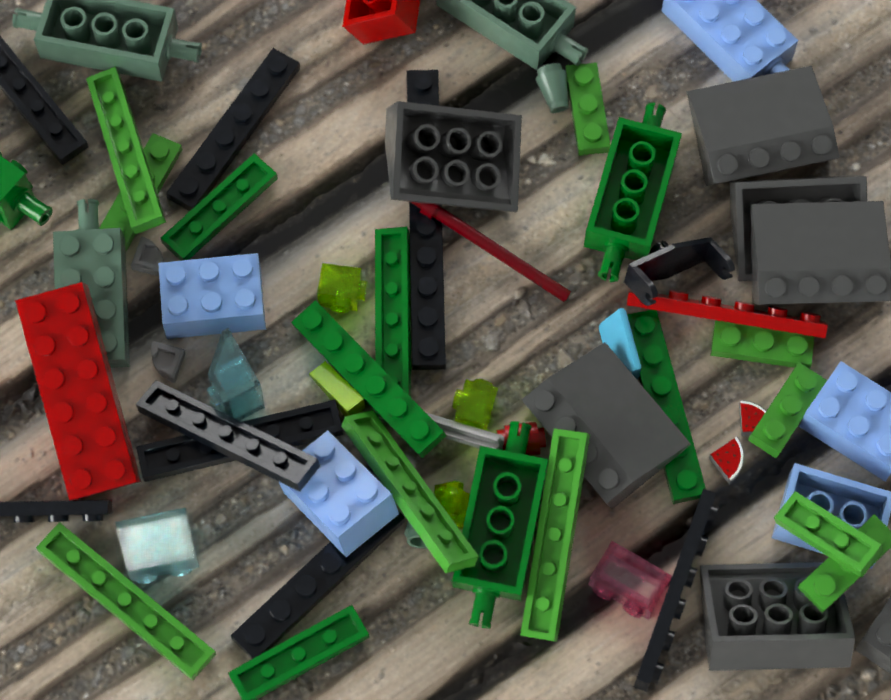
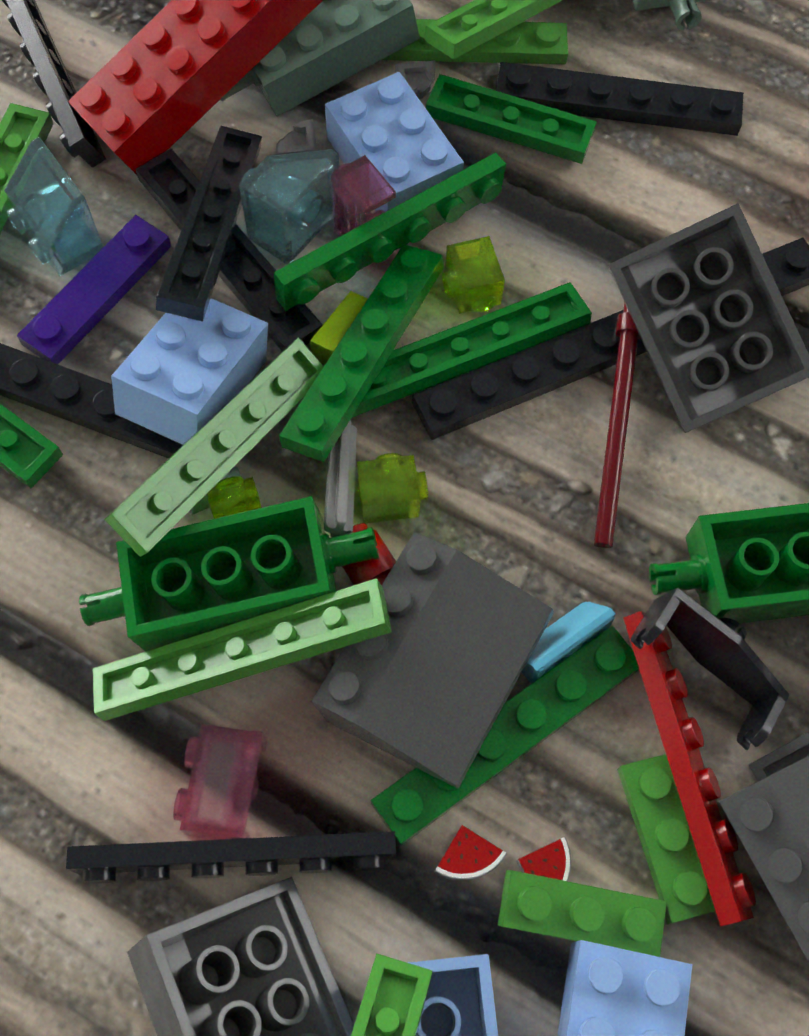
camera: 65 degrees right, 0 degrees up
none -> dark purple plate [17,215,171,364]
none -> green plate [274,152,506,311]
none -> clear pink window [331,155,396,237]

